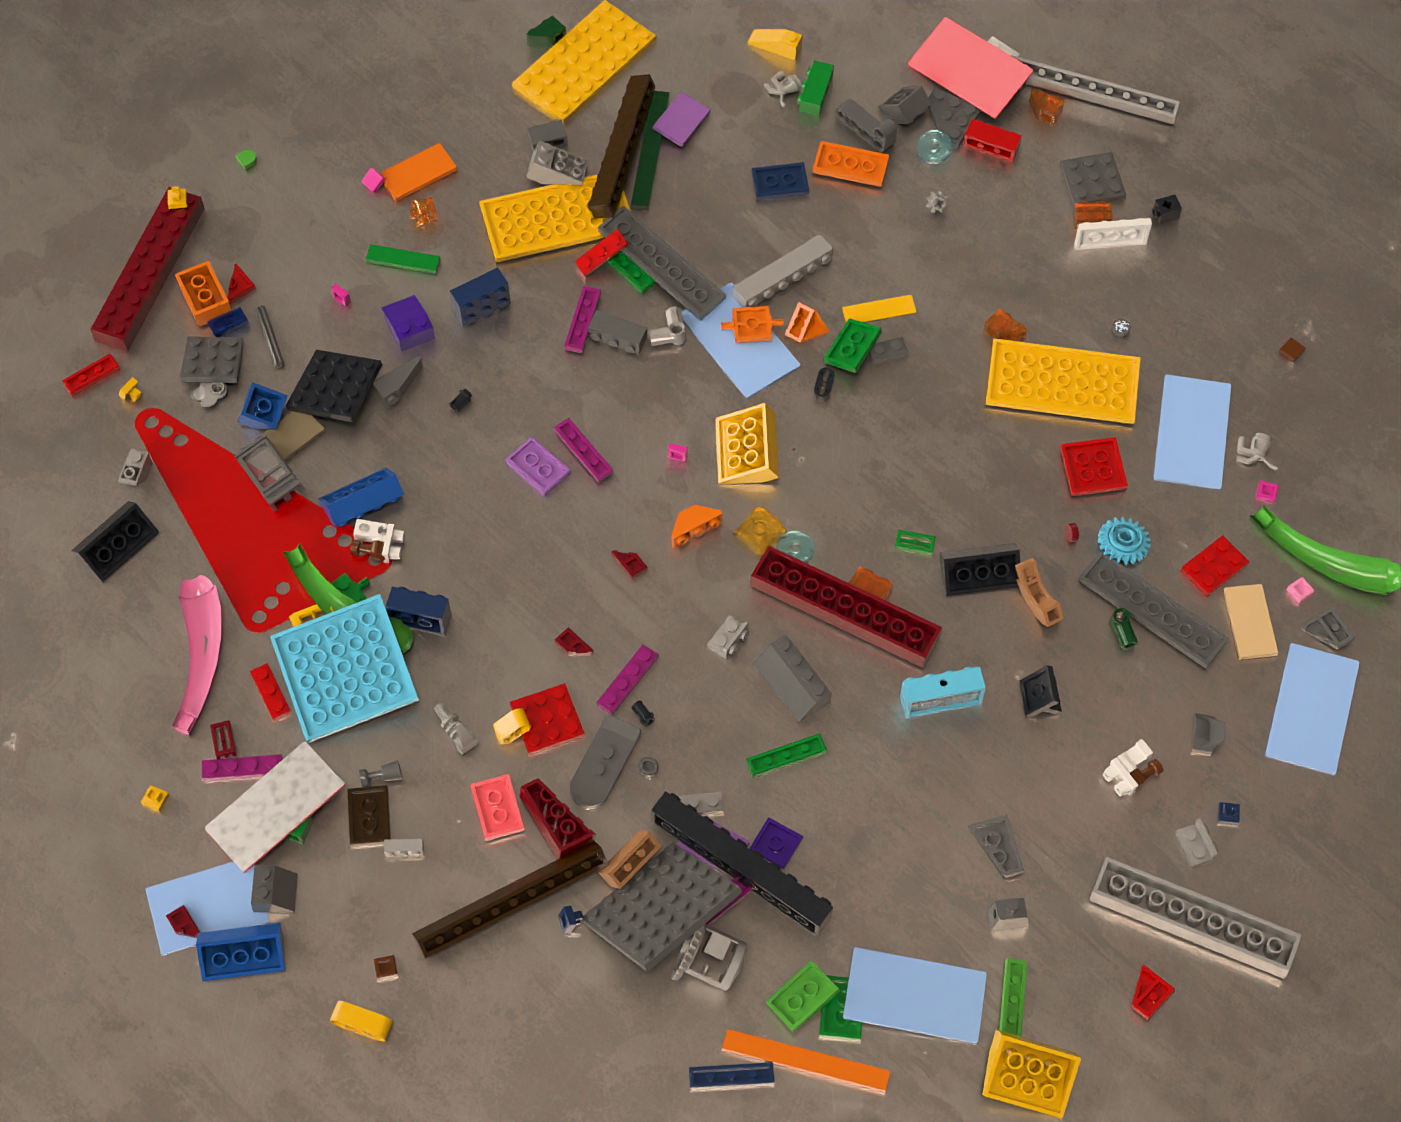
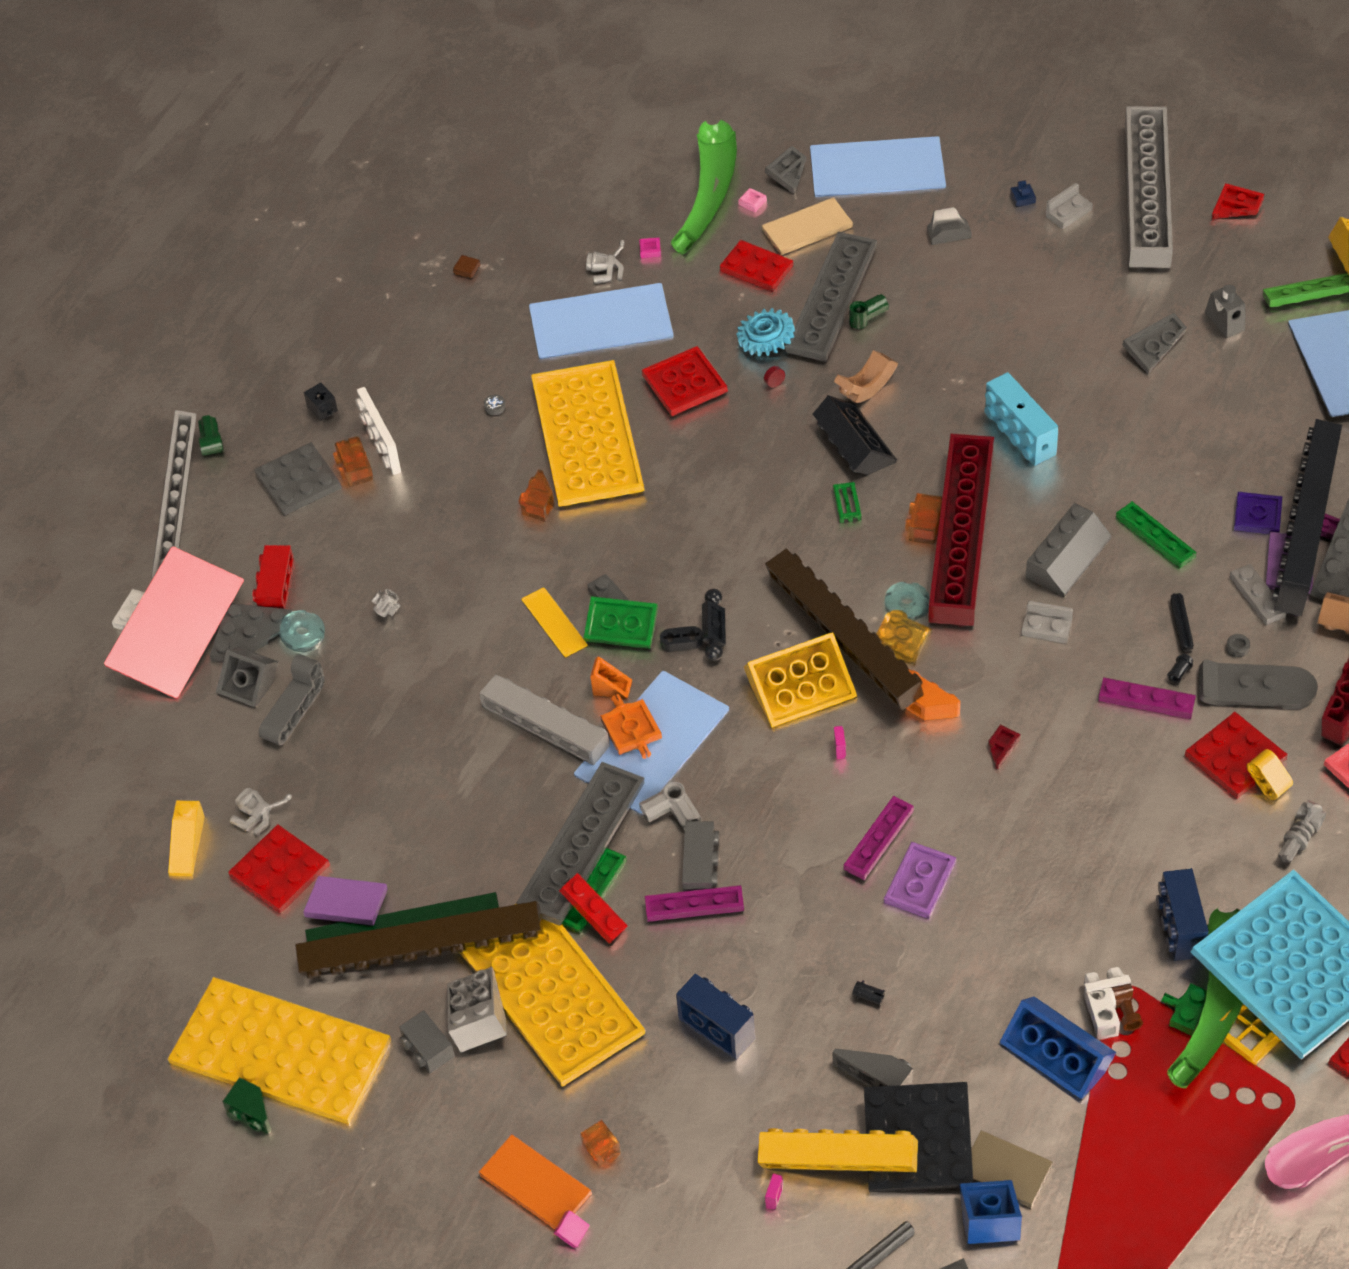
camera: 105 degrees left, 10 degrees down
dark grey door [234,434,306,511] -> none
green tile [366,244,441,274] -> none
dark purple slope [381,295,435,352] -> none
dark red tile [554,627,594,655] -> none
dark blue tile [751,162,809,201] -> none
green brick [797,60,834,116] -> none
orange plate [812,141,889,187] -> none
black bracket [1019,665,1062,718] -> none
clear orange slope [1029,87,1064,126] -> none
white hips [1103,739,1164,797] -> none
none -> dark green piece [198,415,224,456]
none -> red plate [228,824,330,914]
none -> black plate [702,589,726,661]
none -> yellow brick [758,1128,918,1172]
none -> dark brown brick [765,548,924,711]
none -> black axle [1170,593,1194,652]

